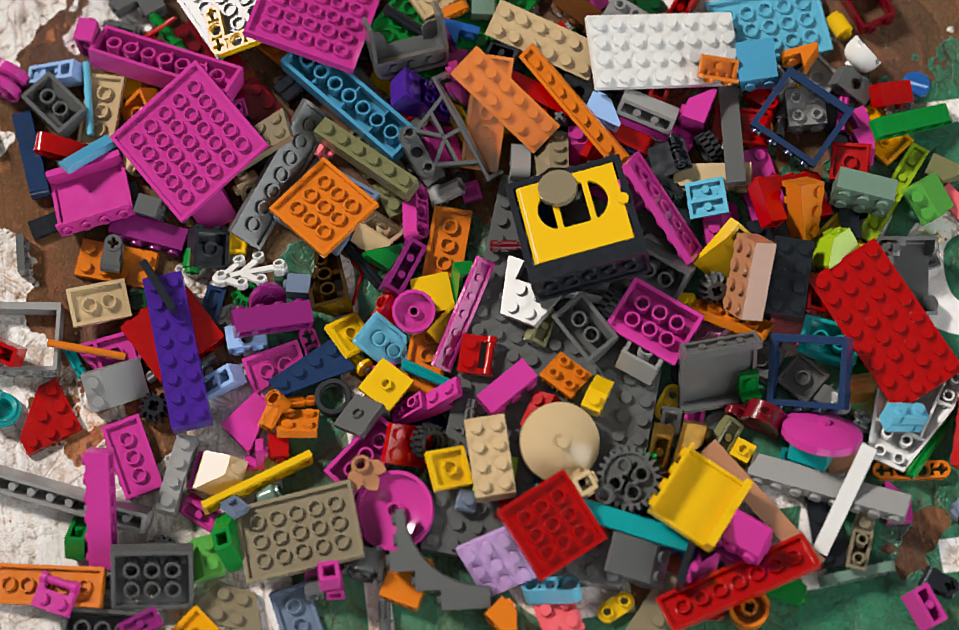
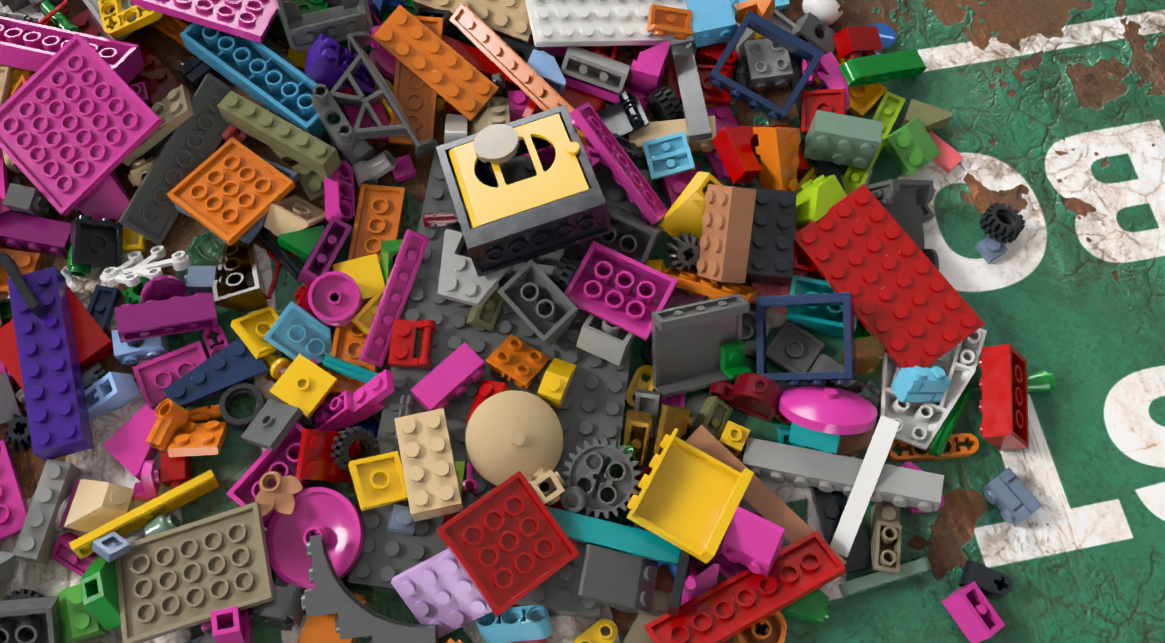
camera: 10 degrees left, 5 degrees down
none -> dark pink hand [462,462,477,497]

